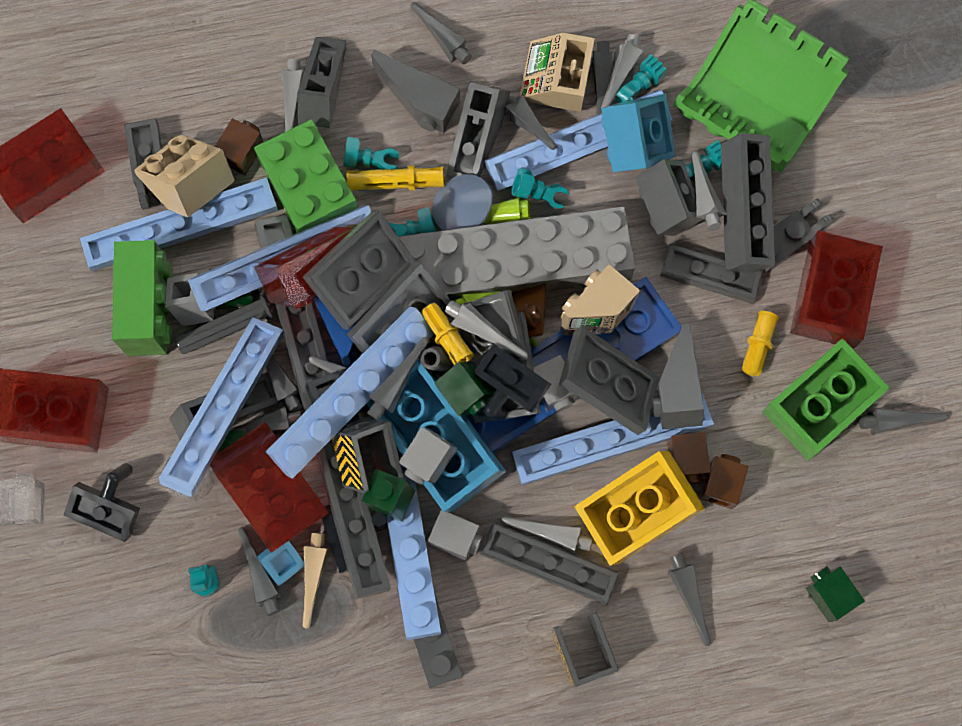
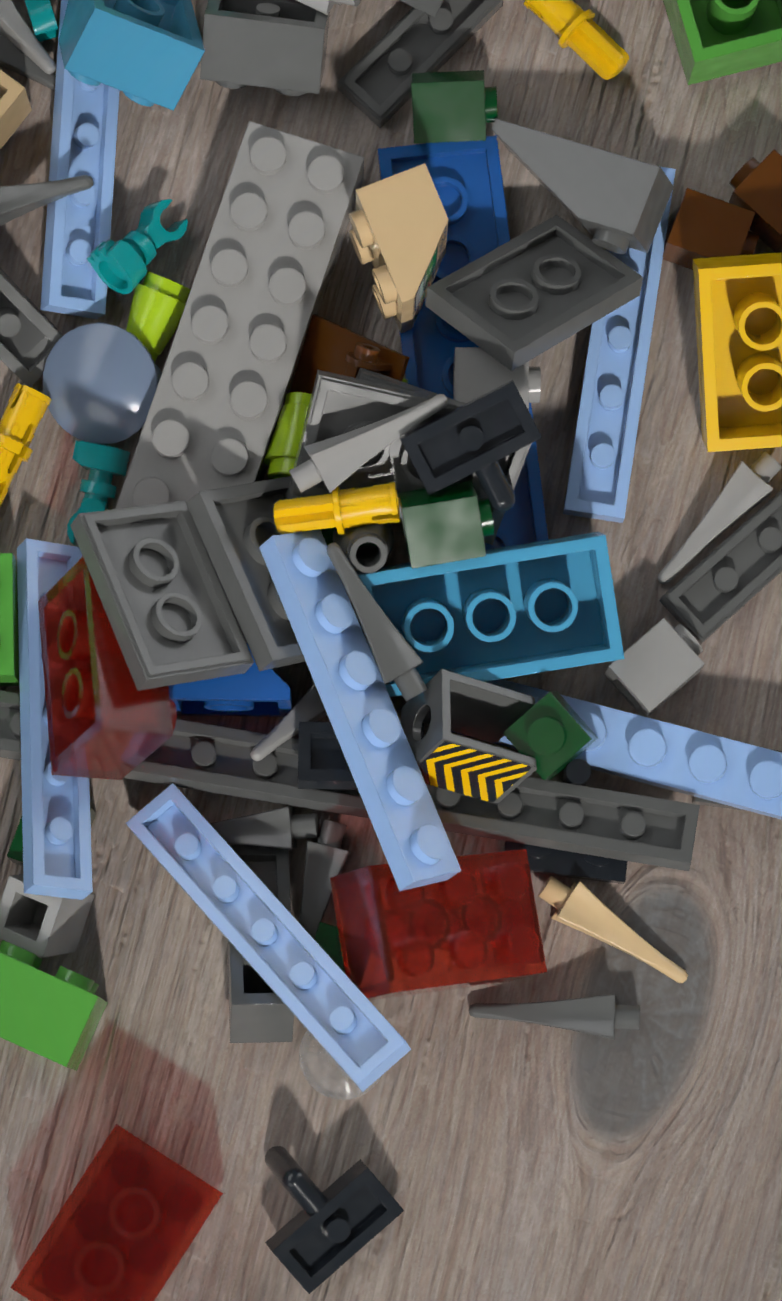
camera: 65 degrees left, 5 degrees up
dark grey axle [175,294,273,354] -> none
teal piece [188,564,220,597] -> none
dark azure plate [256,536,304,586] -> none
light grey brick [399,427,458,485] -> none
none -> dark green brick [411,70,498,144]

